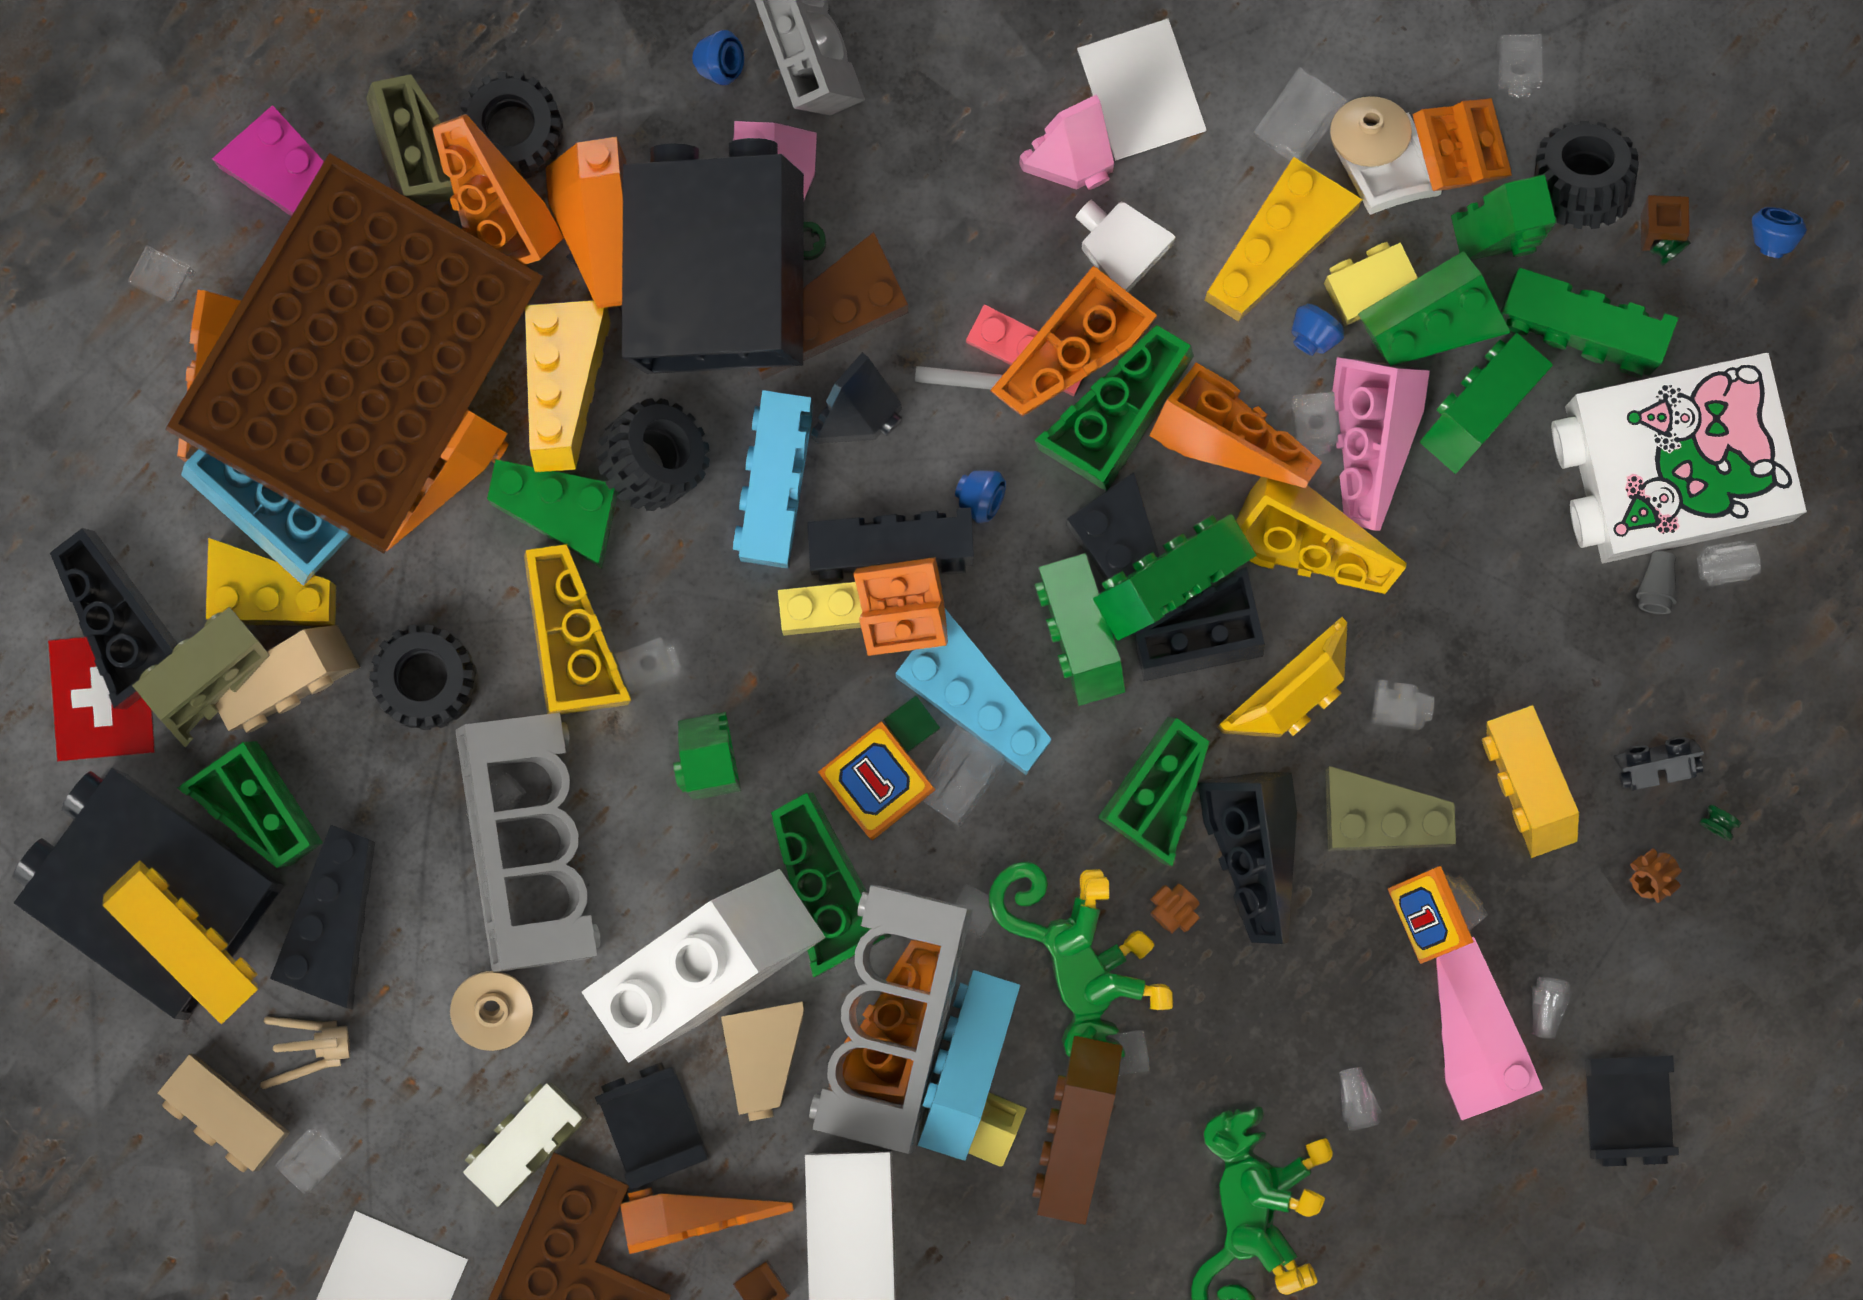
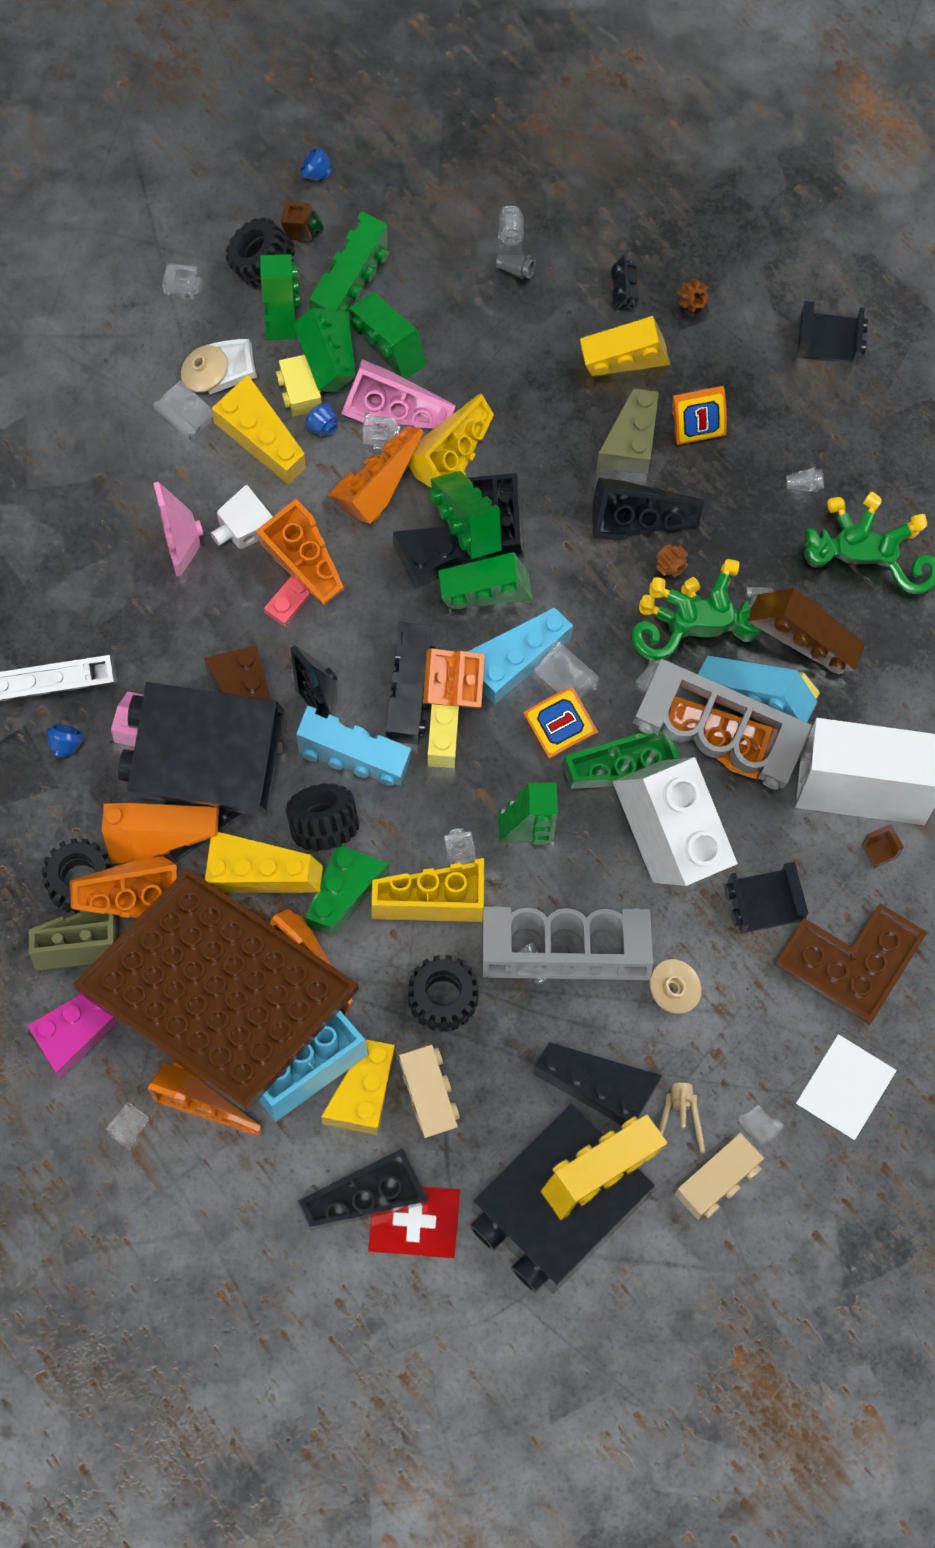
camera: 85 degrees left, 15 degrees down
olive wedge [132,607,270,747] -> none
green wedge [177,741,323,868] -> none
wedge [463,1083,588,1207] -> none
orange wedge [620,1187,795,1254] -> none
tan slope [721,1002,805,1121] -> none
dark green tile [883,696,940,753] -> none
light grey bar [915,366,1002,390] -> none
blue cone [955,470,1006,524] -> none
green wedge [1034,325,1194,491] -> none
white sticker [1077,19,1207,161] -> none
green wedge [1098,717,1210,866] -> none
yellow wedge [1217,617,1348,737] -> none
clear brick [1371,680,1434,730] -> none
orange slope [1412,98,1512,191] -> none
bright pink wedge [1436,937,1543,1120] -> none
clear cone [1531,976,1572,1039] -> none
brick [1551,353,1807,564] -> none
dark green bush [1699,804,1742,841] -> none

